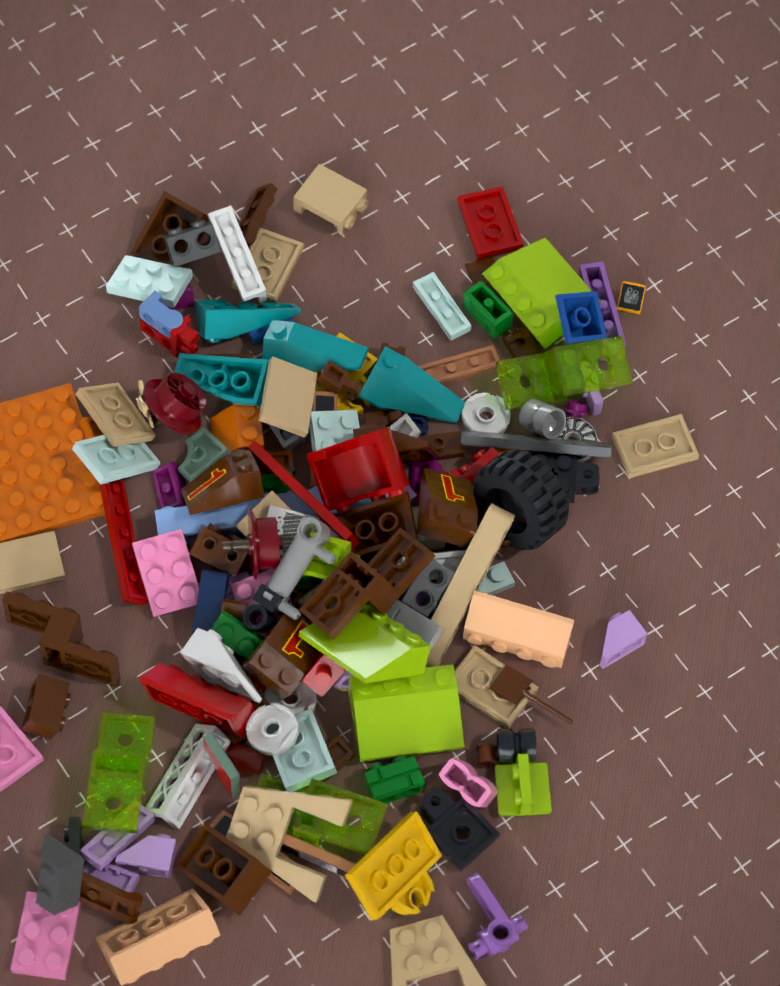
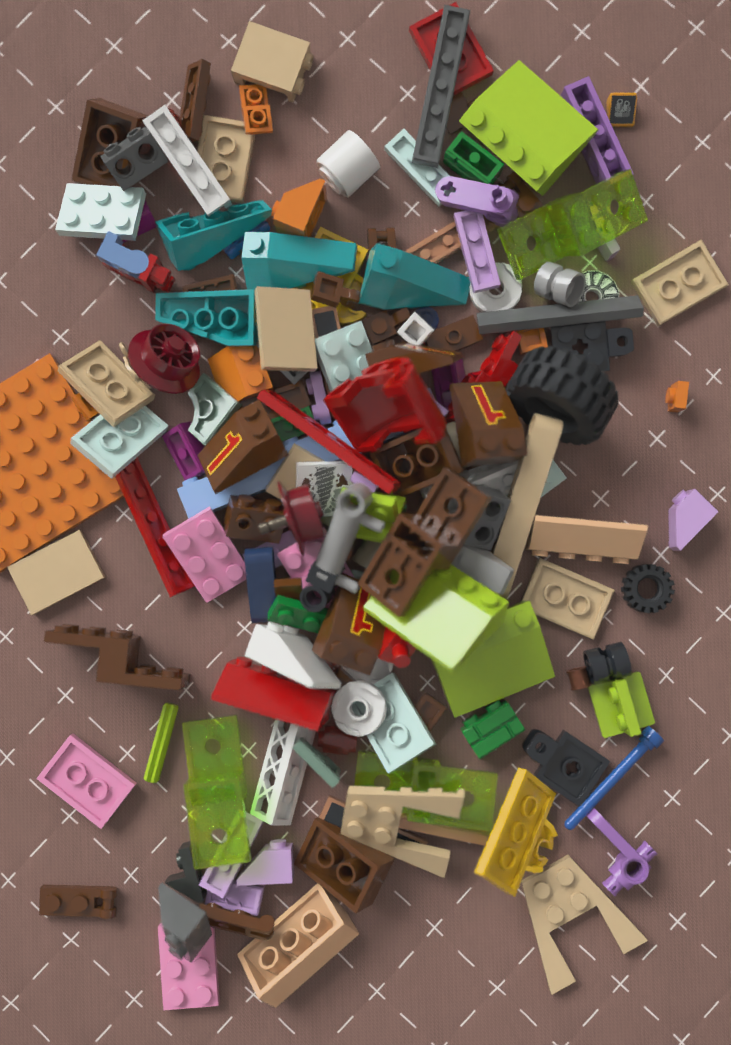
camera: 10 degrees left, 25 degrees up
reddish brown brick [21,674,71,739] -> none
bright pink brick [439,759,498,807] -> none
reddish brown piece [489,664,573,724] -> none
blue slope [555,291,607,348] -> none
magenta plate [564,400,588,418] -> none
none -> lime axle [144,703,179,783]
none -> orange slope [239,84,273,135]
none -> orange slope [271,179,327,237]
none -> lavender plate [306,370,332,425]
none -> white piece [316,130,380,198]
none -> dark grey tile [412,5,471,168]
none -> piece [435,176,519,228]
none -> lavender plate [453,210,501,294]
none -> blue piece [564,726,664,830]
none -> black tyre [621,564,675,613]
none -> orange plate [665,381,689,413]

